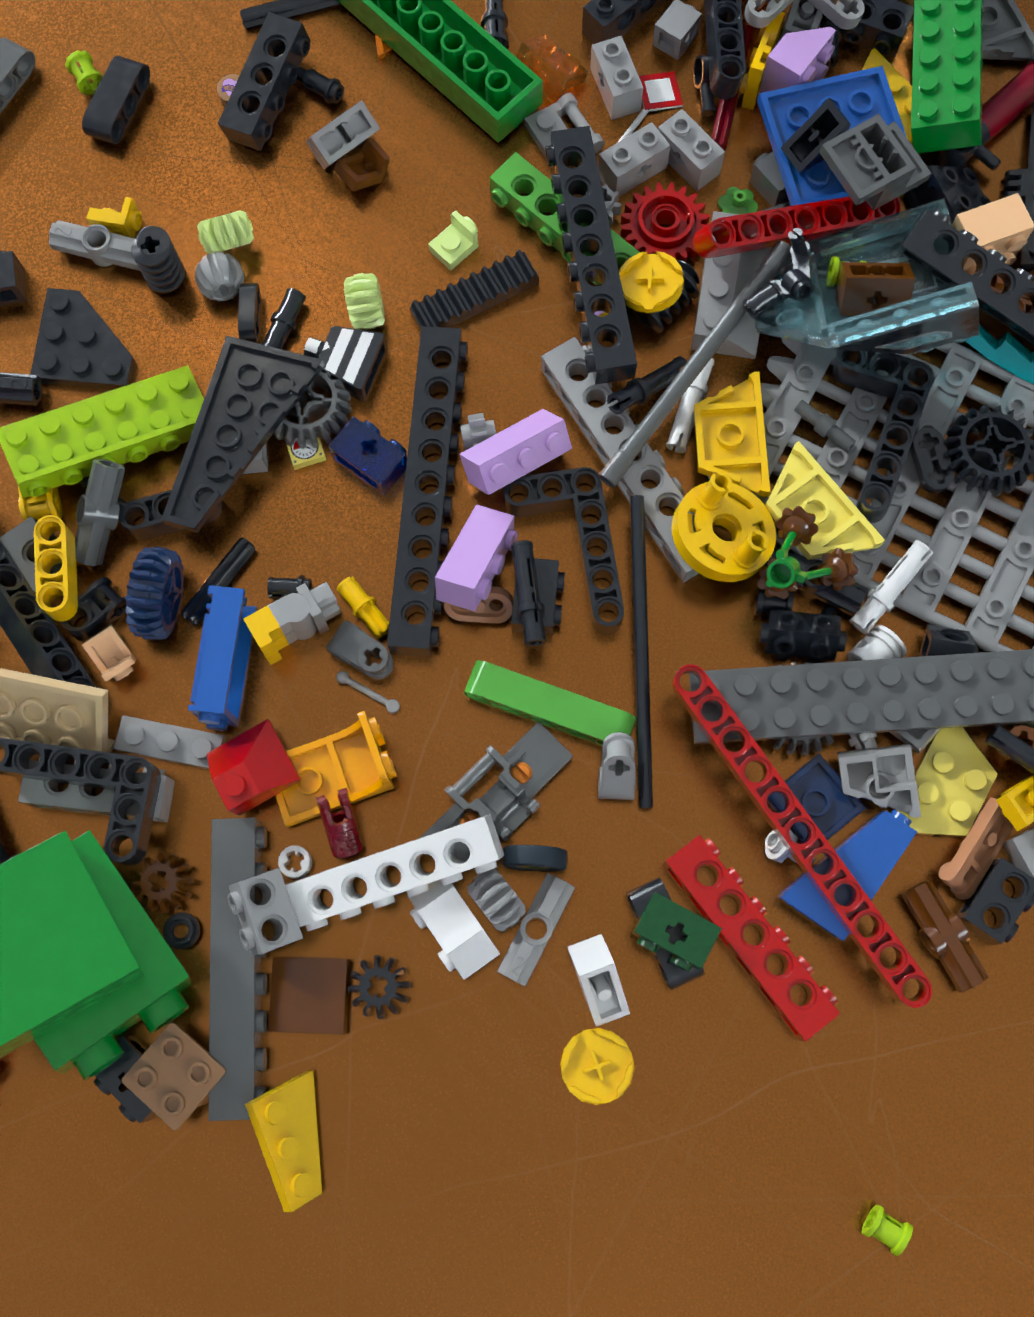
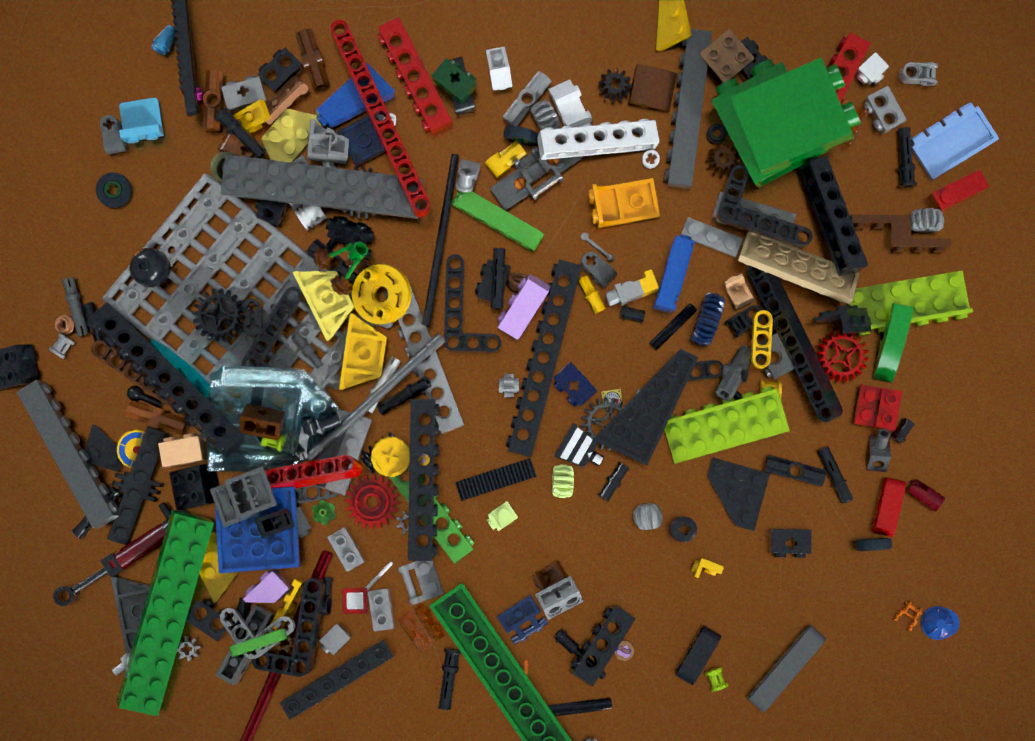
camera: 170 degrees left, 10 degrees up
light grey piece [49,220,140,271] -> none
yellowish green gear [197,210,254,254] -> none
red slope [206,719,301,816] -> none
light grey brick [227,868,303,956] -> none
black beam [238,283,261,343] -> none
dark red hinge [316,787,363,858] -> none
lavender brick [459,409,572,495] -> none
yellow tile [560,1028,634,1105] -> none
light grey brick [598,122,670,197] -> none
white pin [849,540,933,635] -> none
none -> yellow piece [485,141,526,179]
none -> dark blue plate [497,595,548,645]

